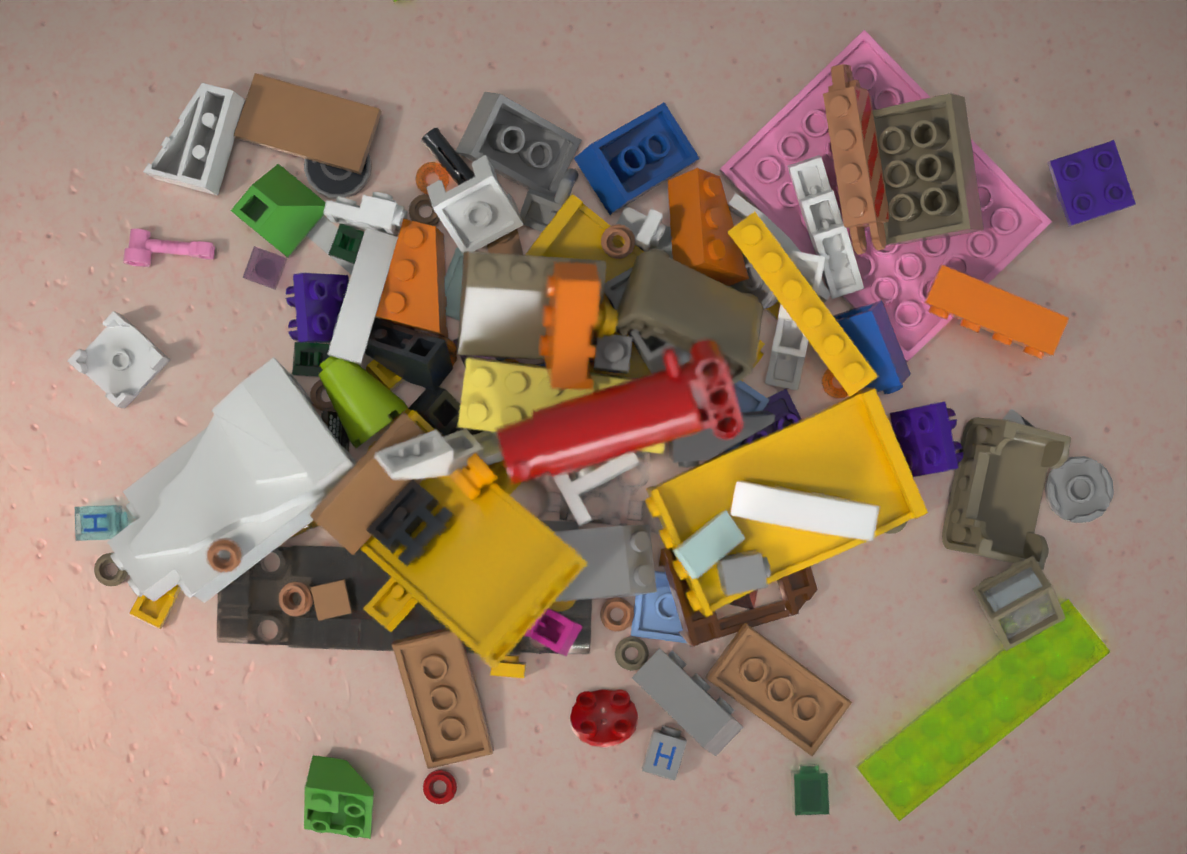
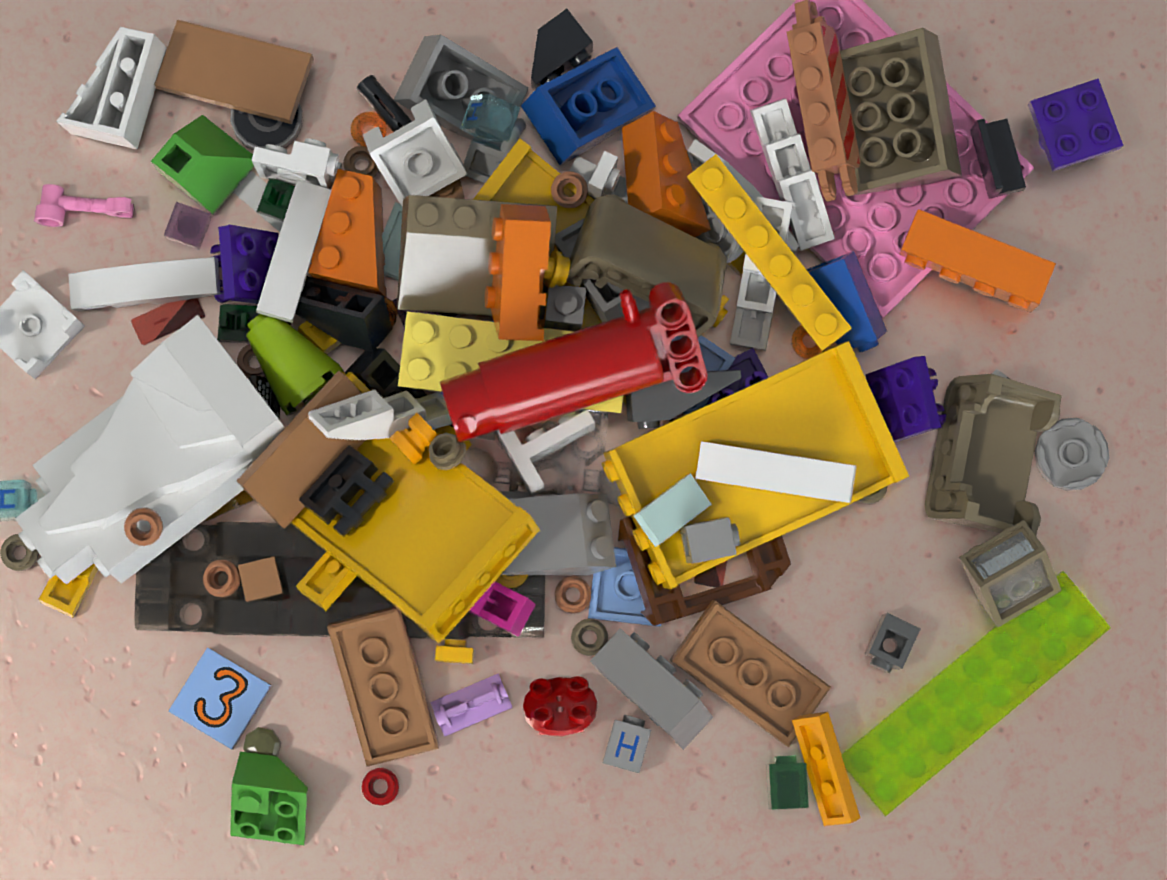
camera: 10 degrees left, 5 degrees down
none -> white slope [69,257,220,311]
none -> clear red sticker [131,298,205,345]
none -> light blue tile [168,647,272,750]
none -> olive tile [243,727,281,757]
none -> dark tan plate [429,433,466,470]
none -> lavender hinge [430,674,513,737]
none -> clear light blue brick [460,94,520,142]
none -> black slope [531,8,593,91]
none -> light orange plate [792,712,860,826]
none -> dark grey brick [865,613,921,673]
none -> black panel [970,119,1026,199]

